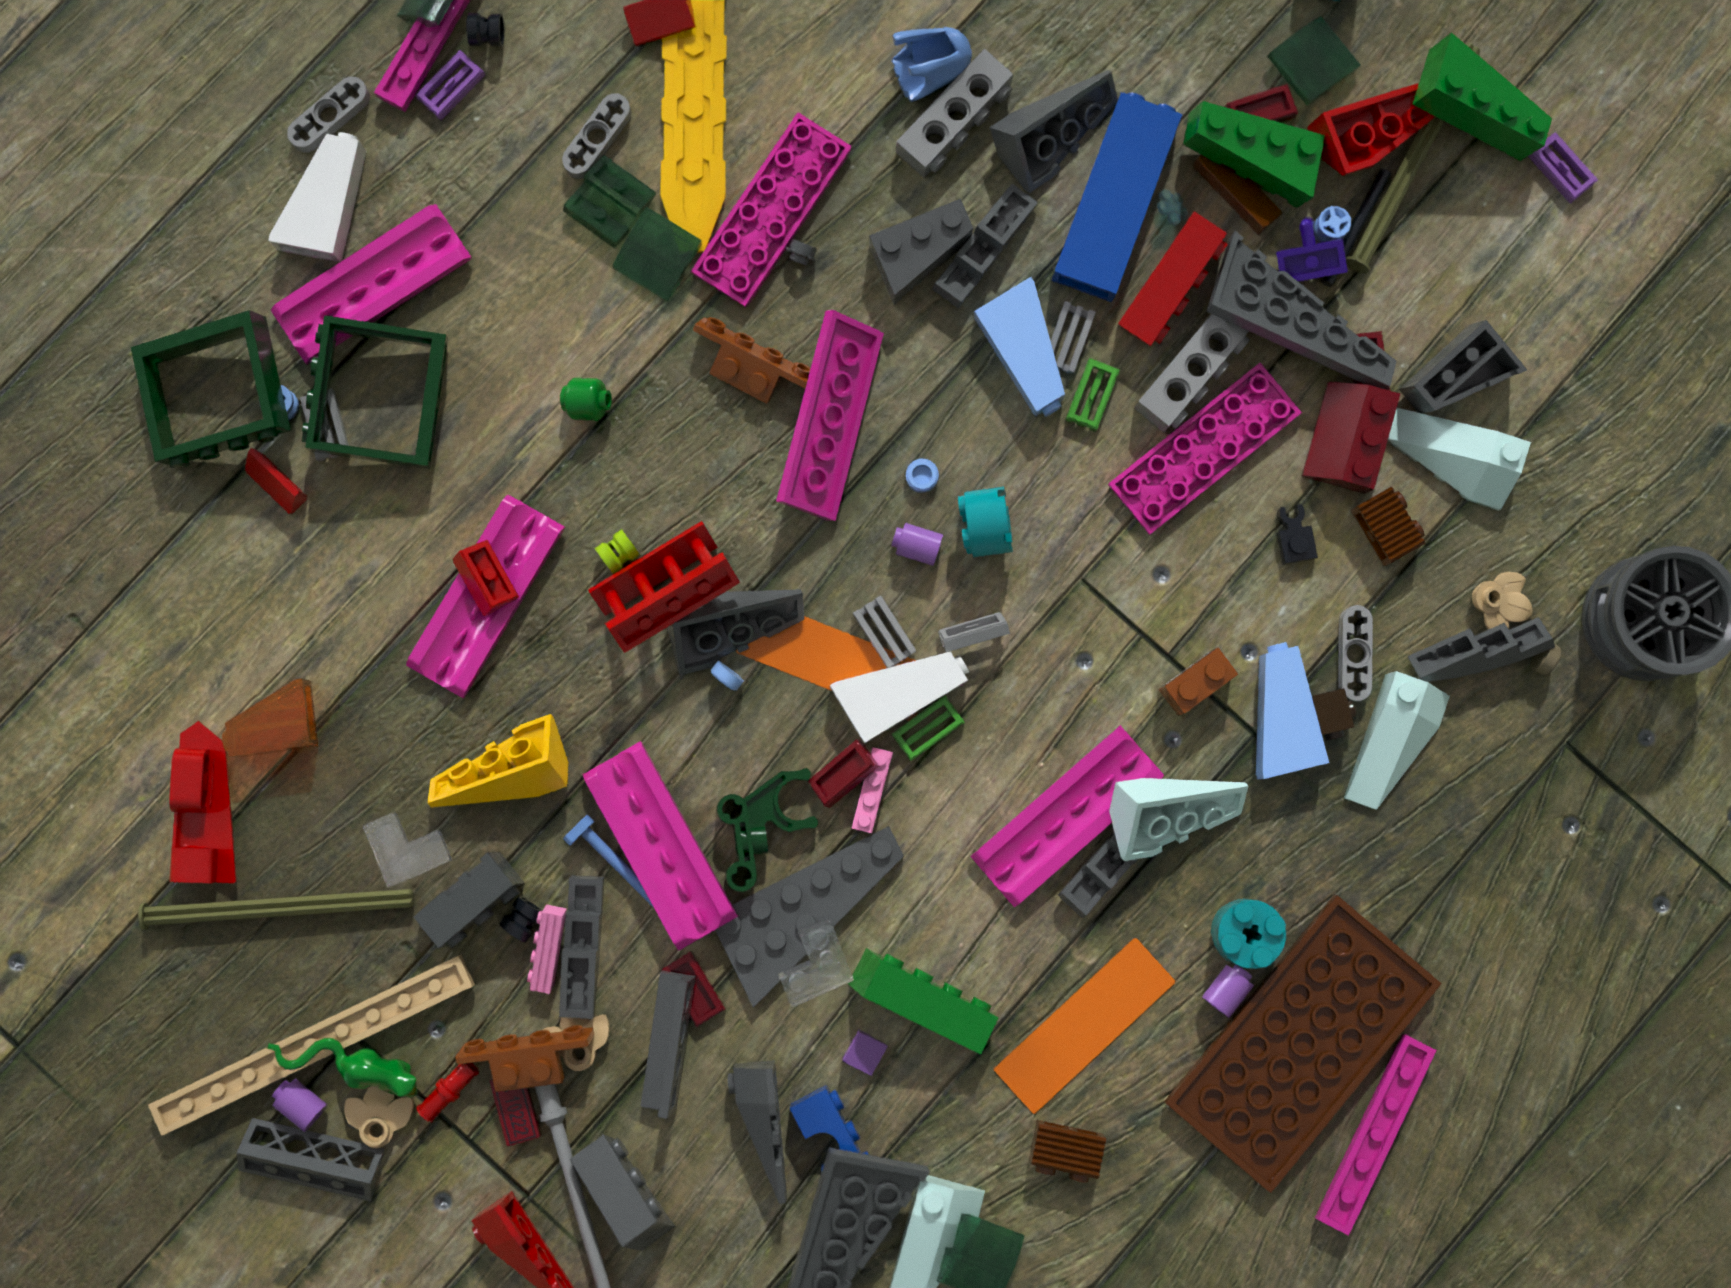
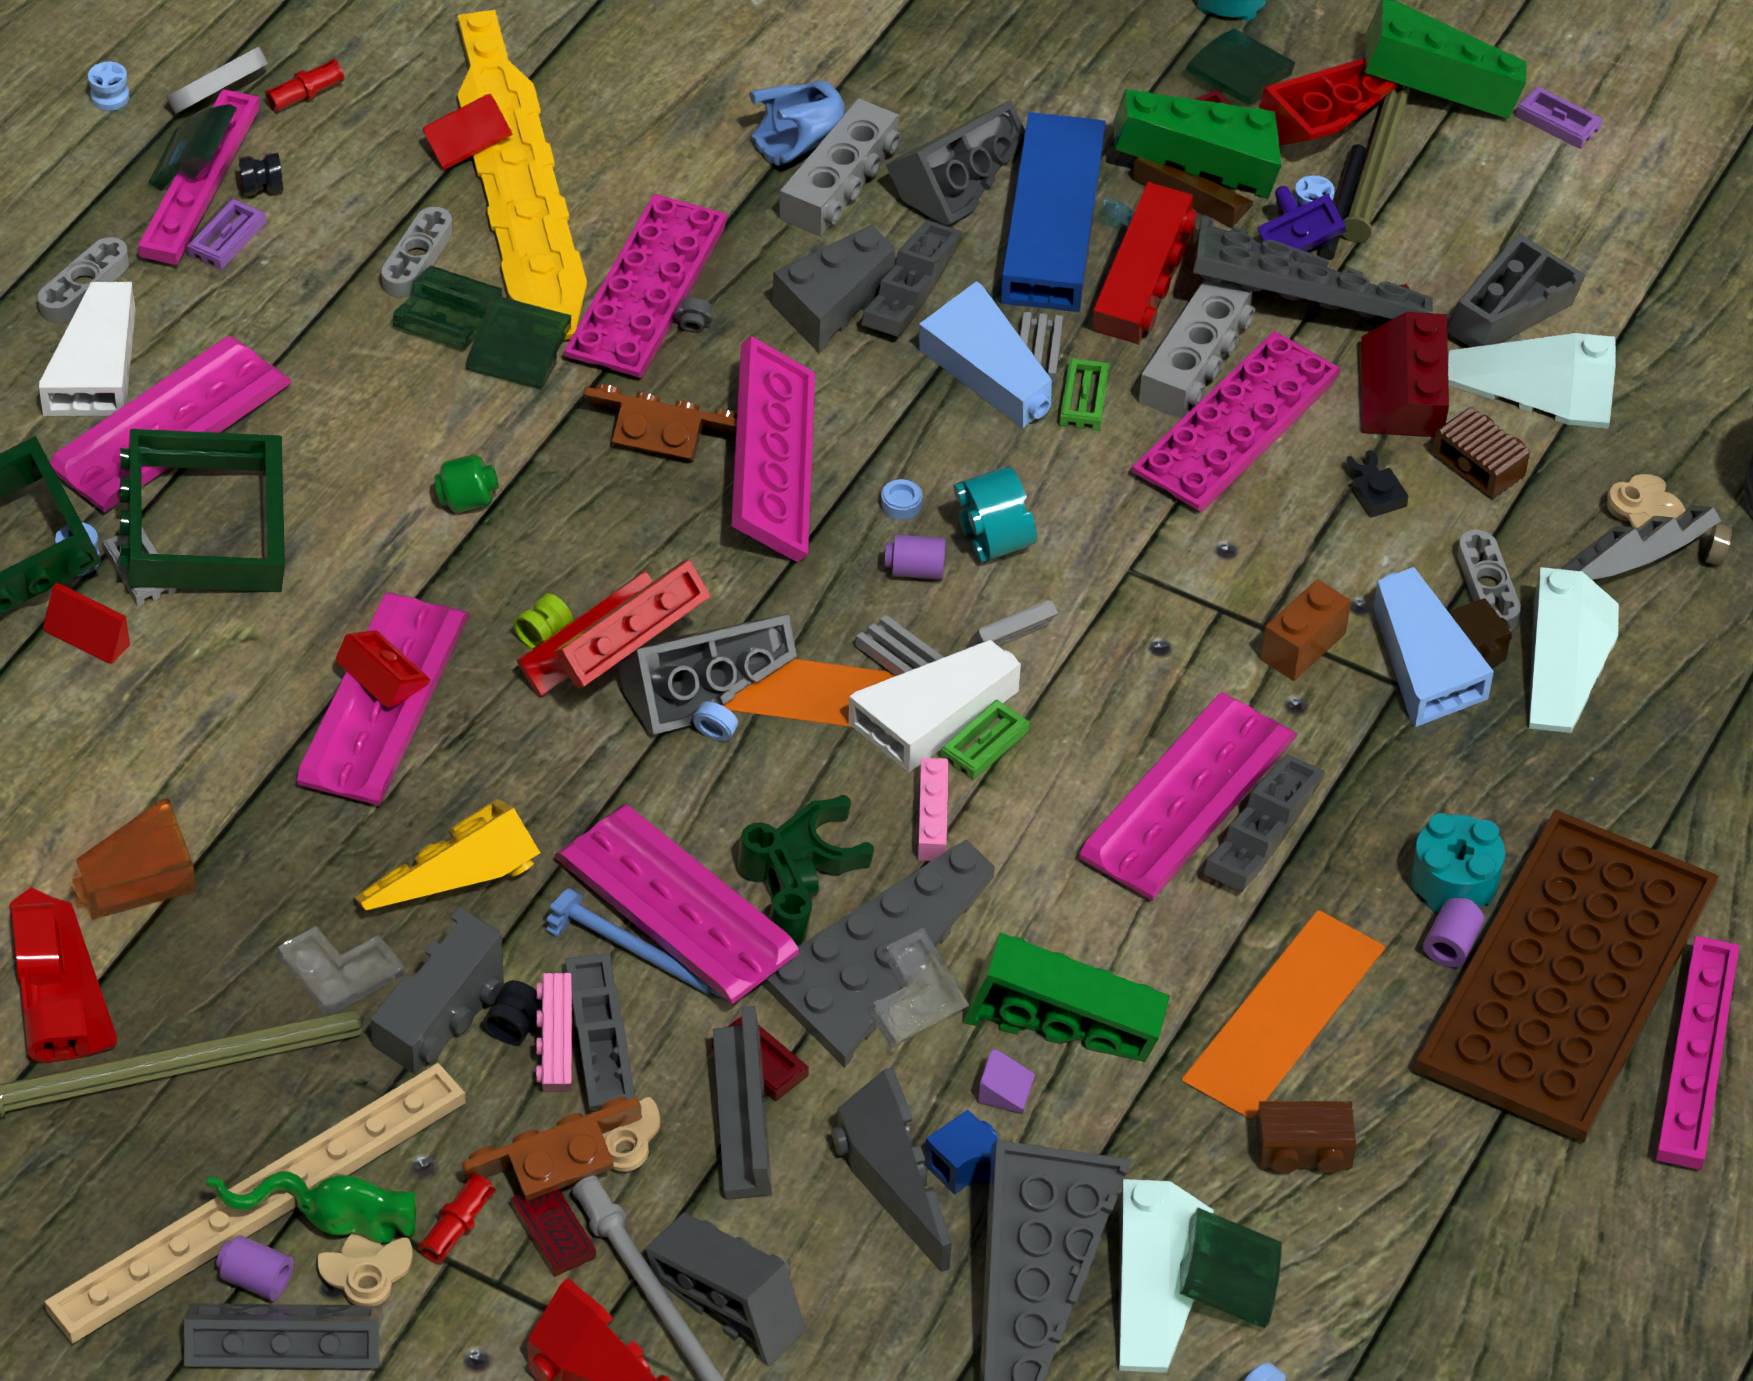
camera: 10 degrees left, 35 degrees down
dark red tile [808,739,879,808] -> none
light aqua wedge [1109,778,1248,861] -> none

